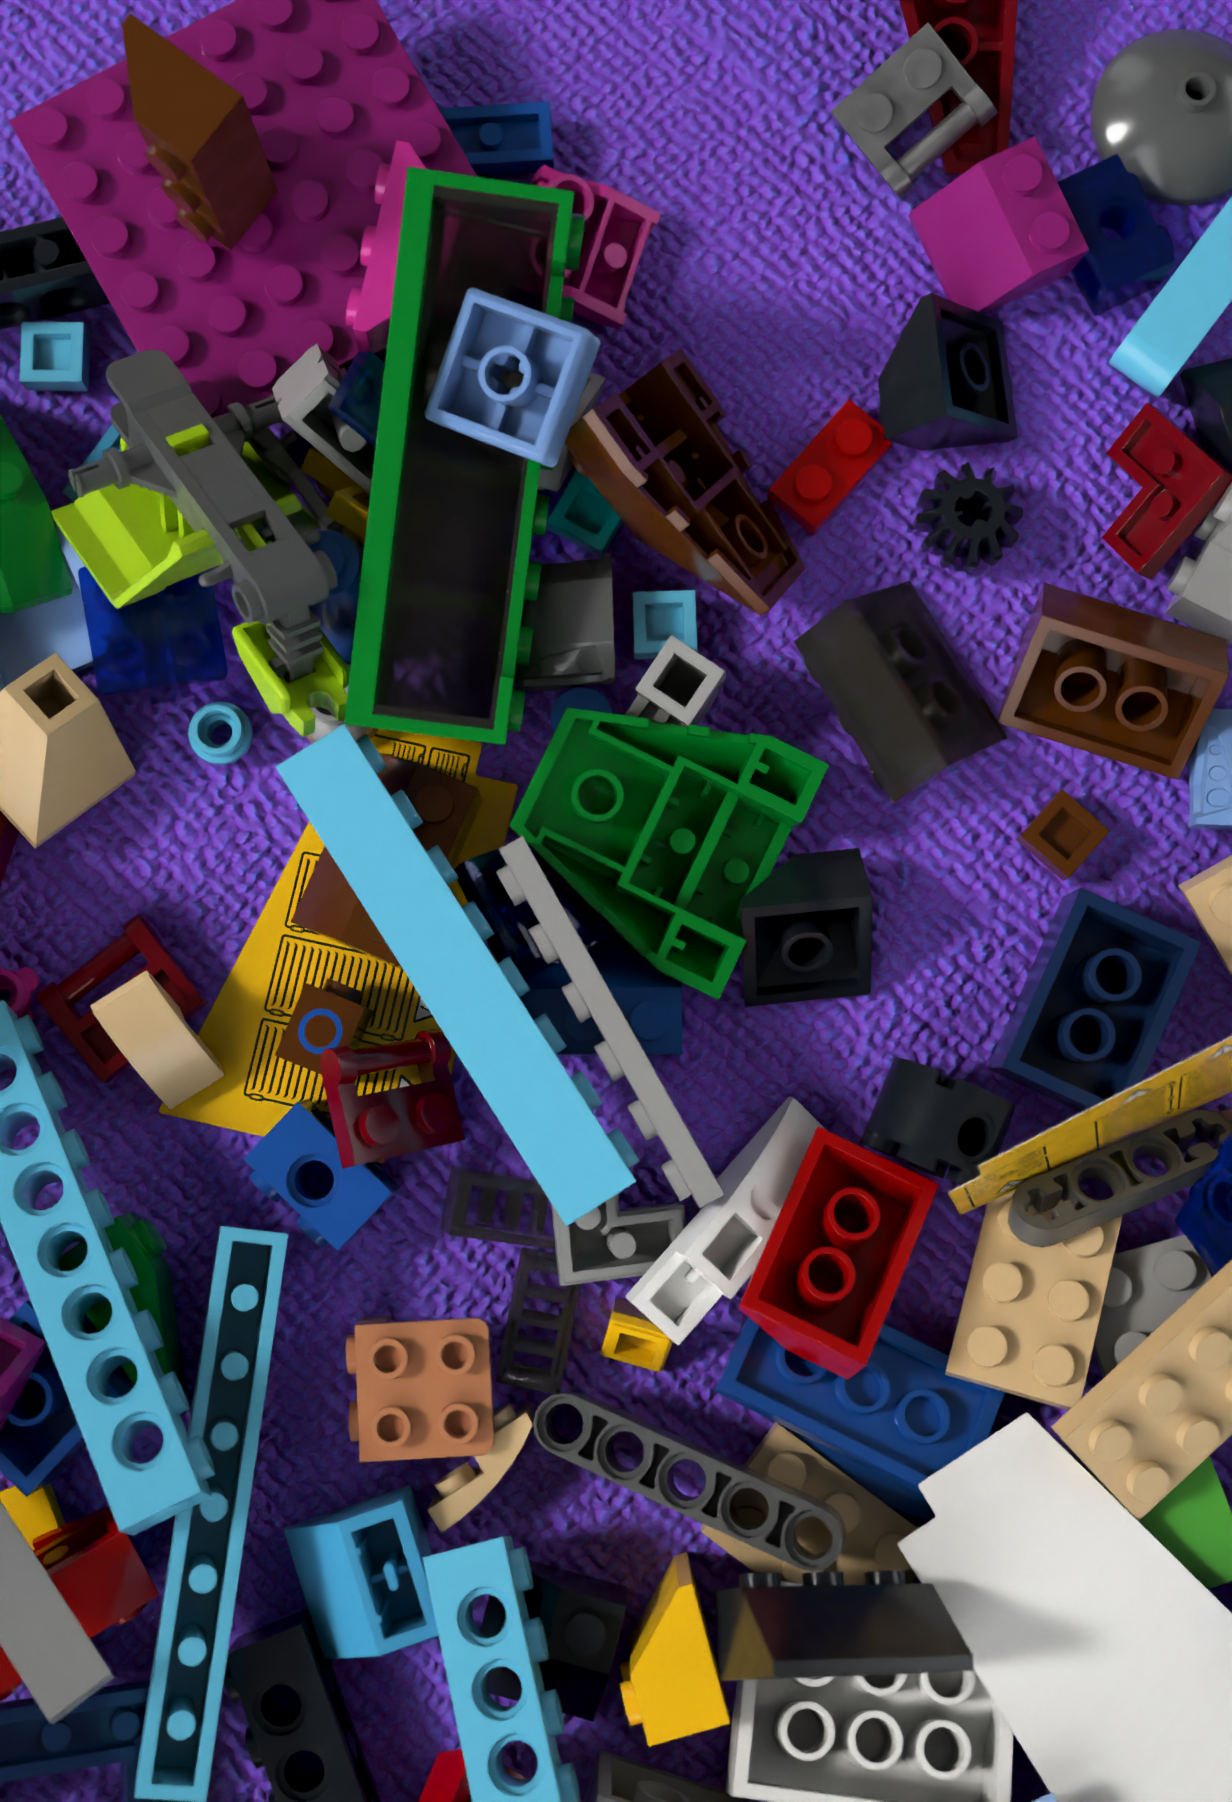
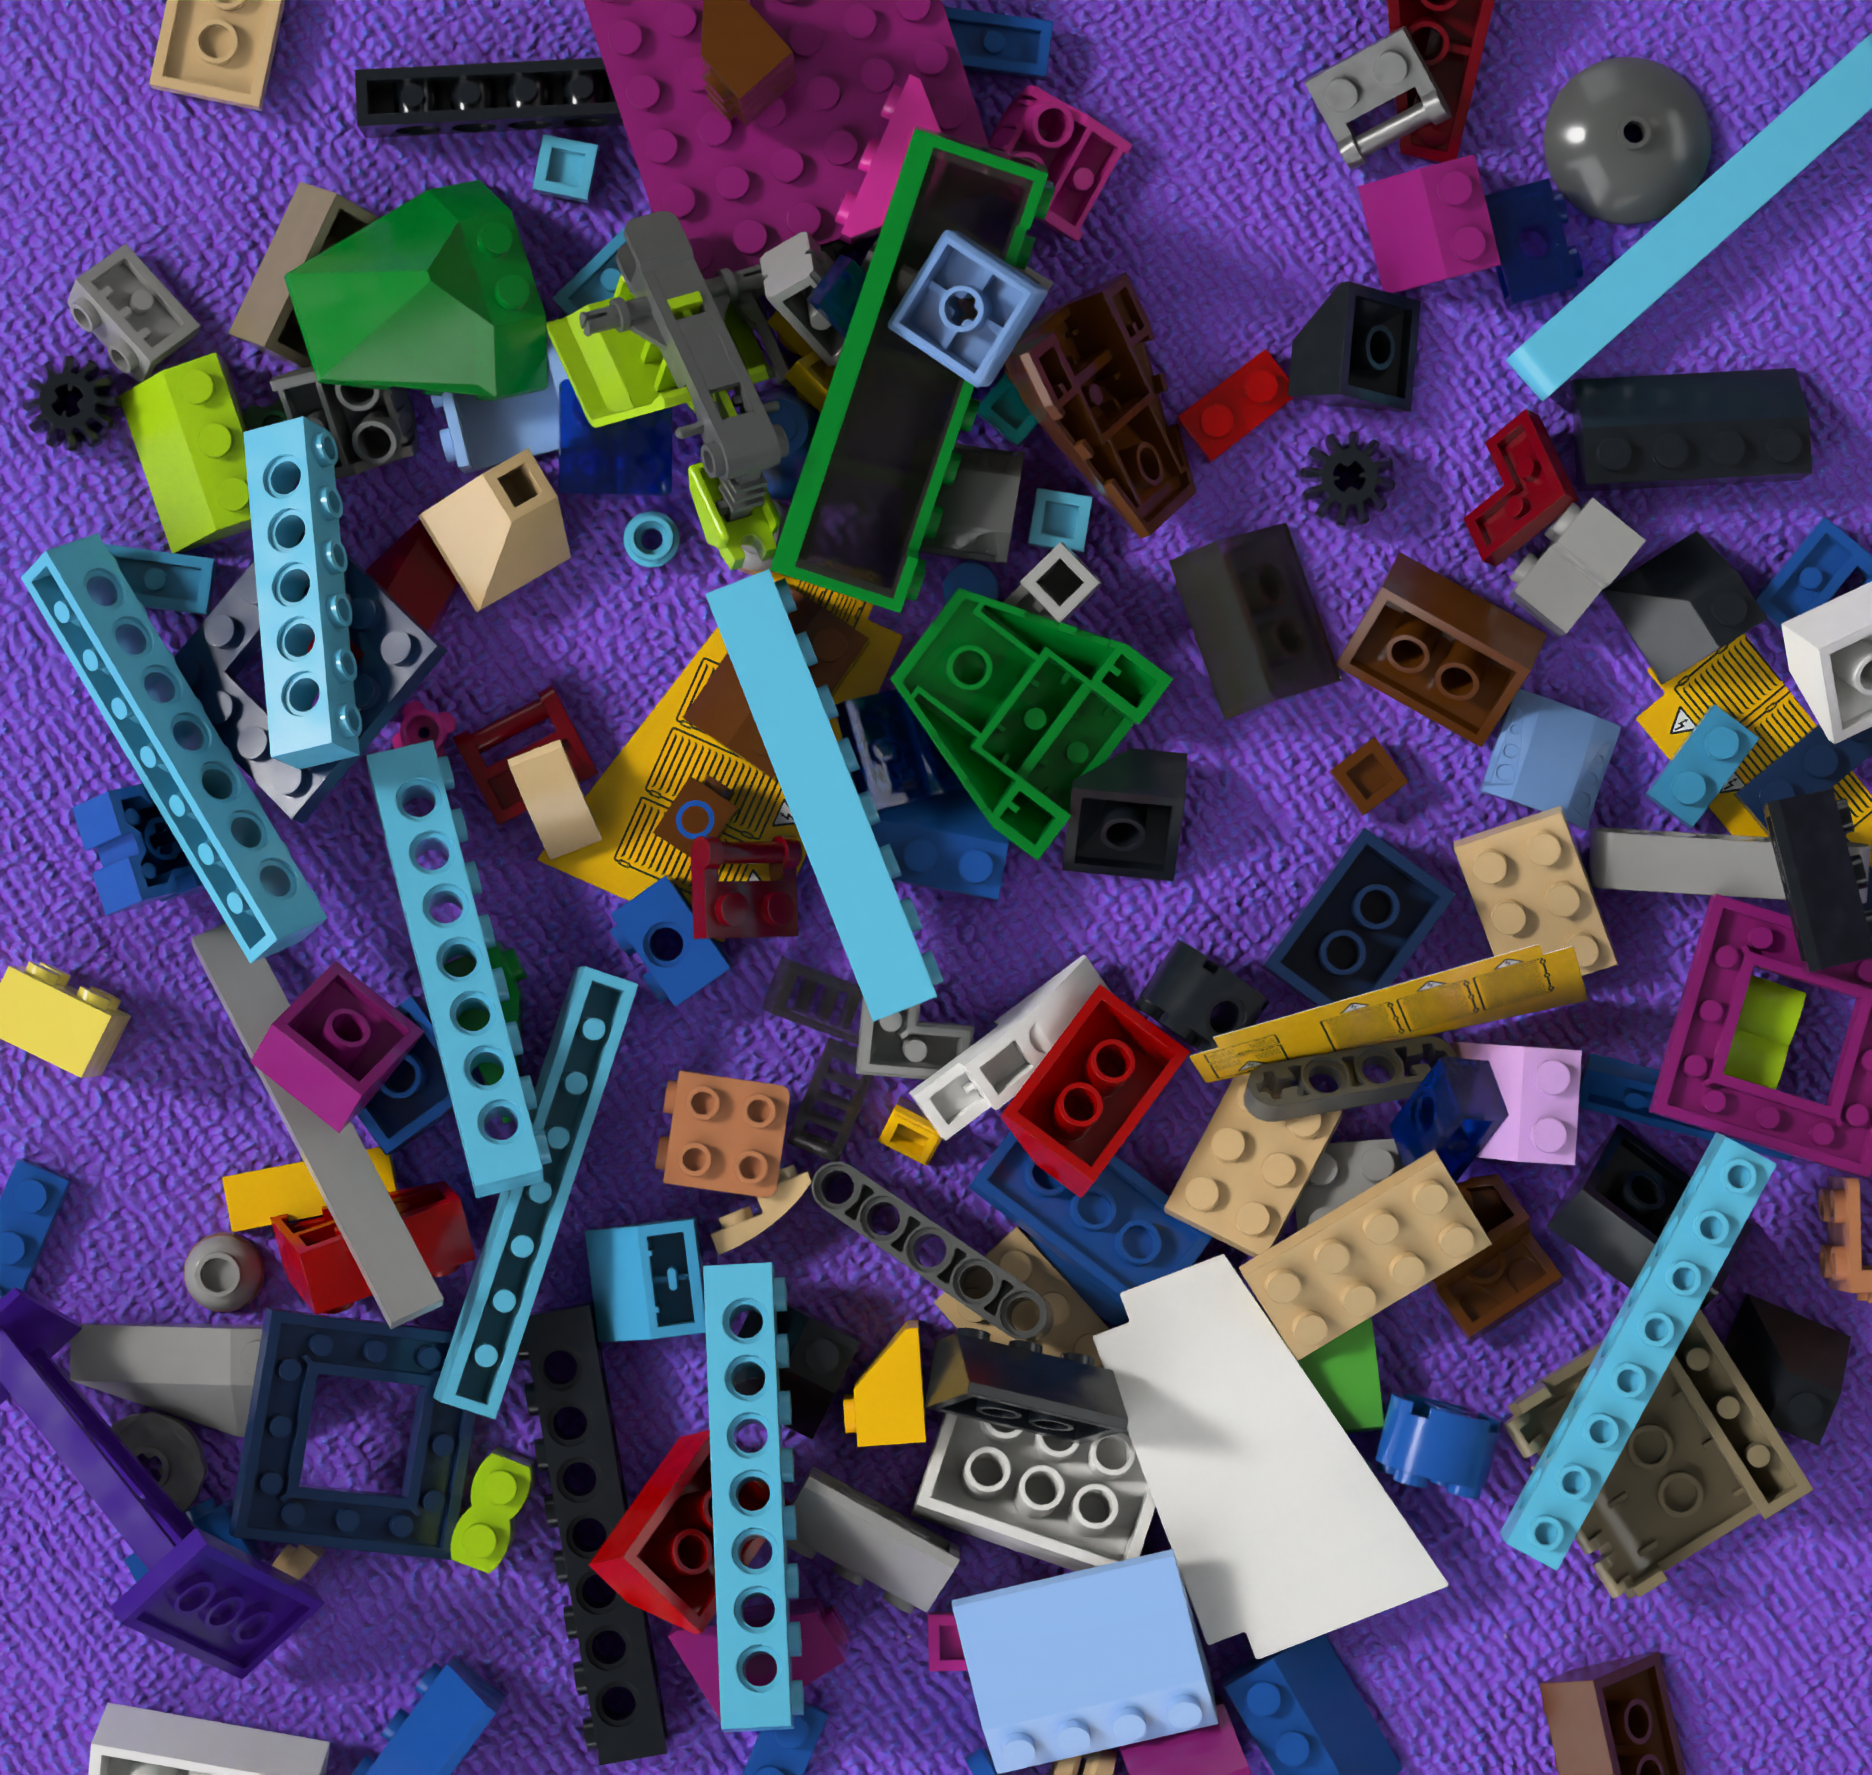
camera: 10 degrees right, 5 degrees up
light grey plate [496,836,724,1208] -> none

